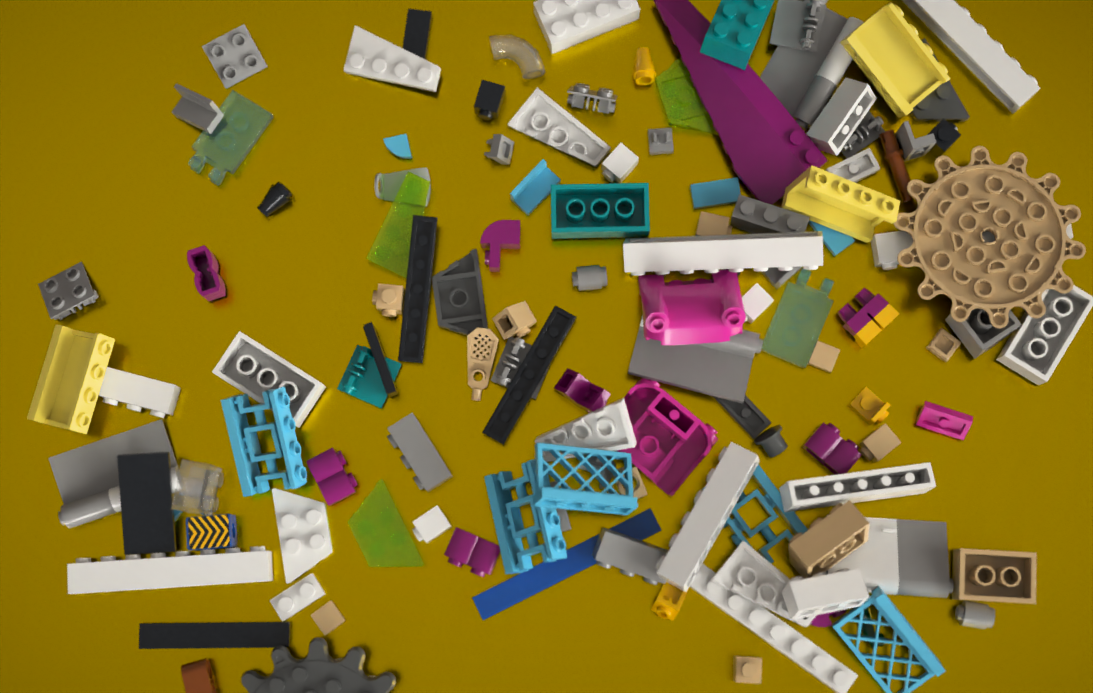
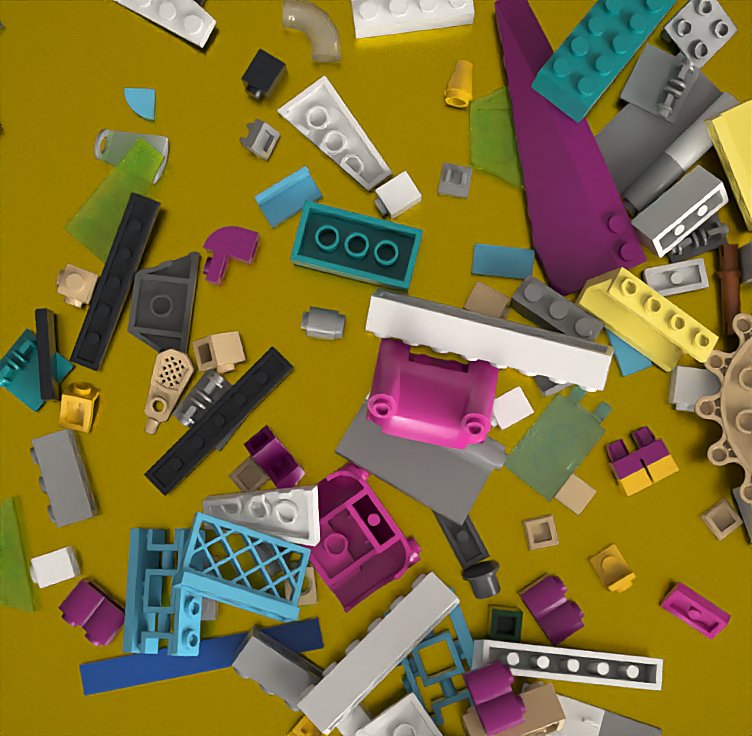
camera: 15 degrees right, 5 degrees up
light grey hinge [567,83,618,114] -> none
tan brick [858,423,902,463] -> none
none -> yellow bracket [58,382,99,433]
none -> tan tile [228,456,270,493]
none -> magenta brick [462,660,527,736]
none -> dark green brick [487,605,523,643]
none -> tan tile [522,514,559,551]

